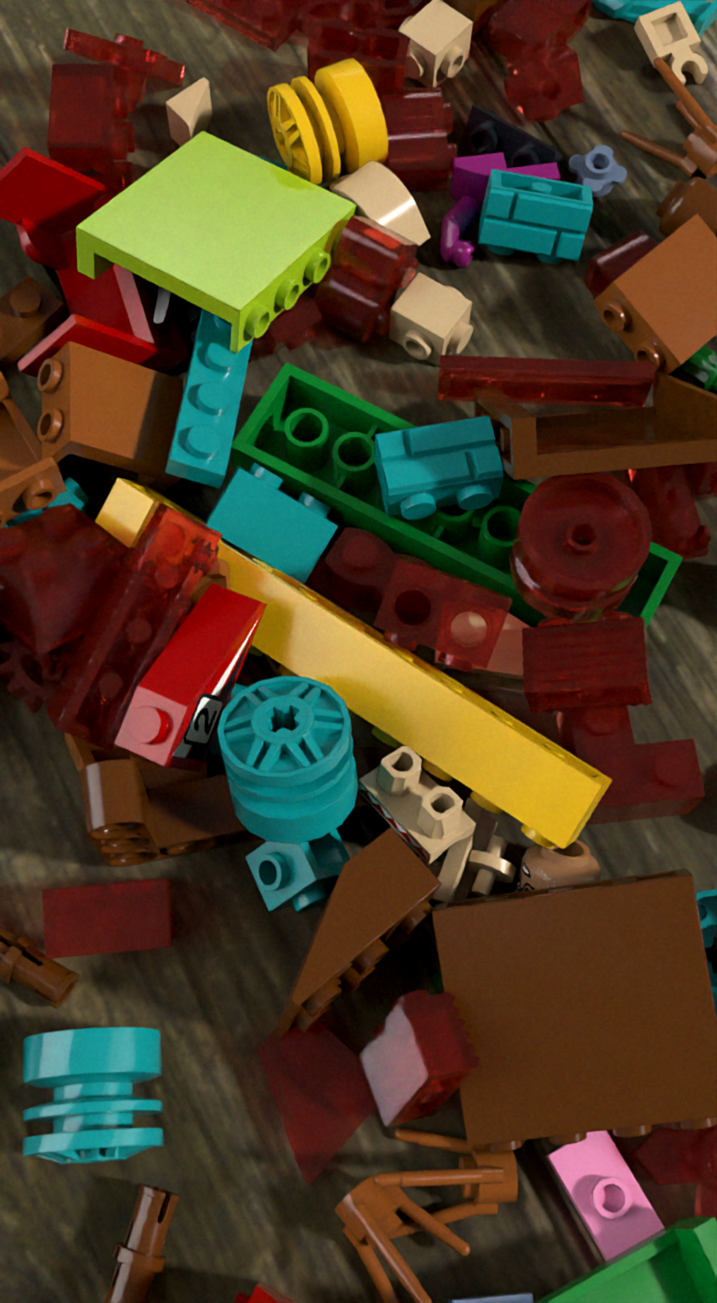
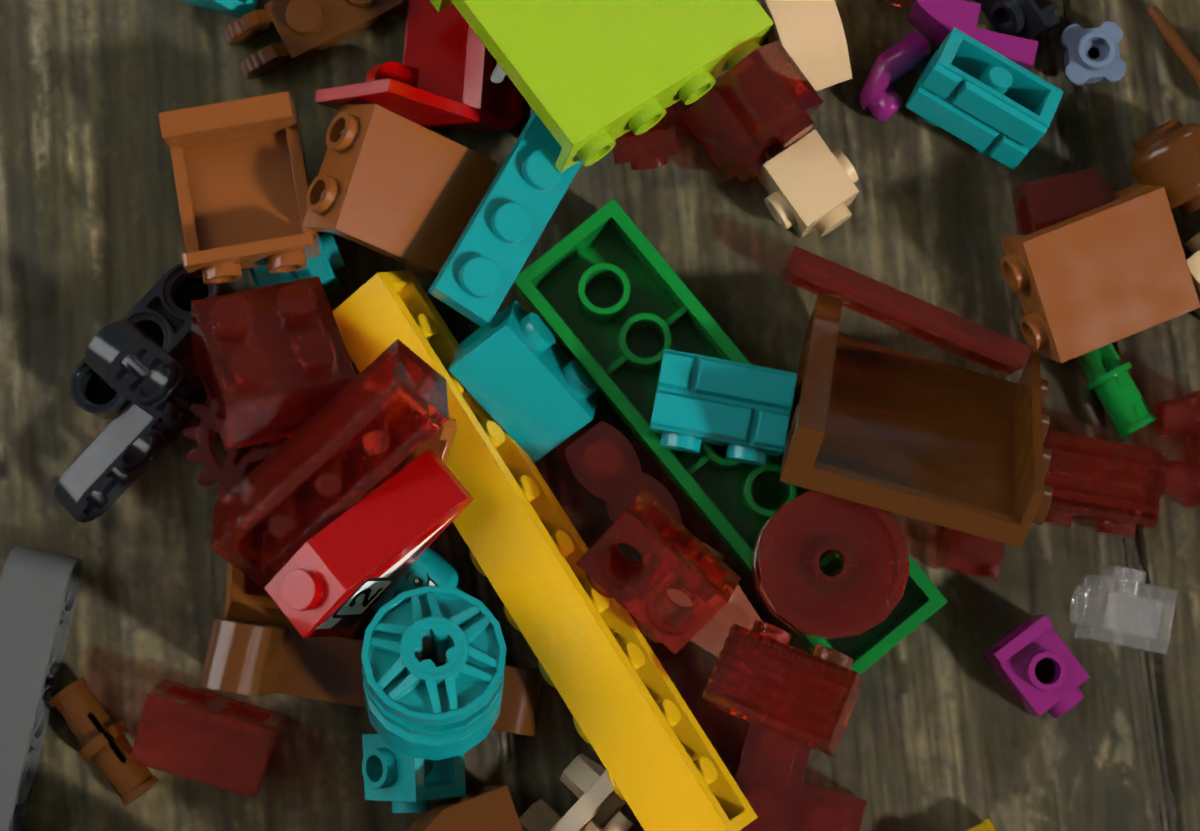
camera: 20 degrees right, 15 degrees up
tan hips [358,746,476,865] -> none

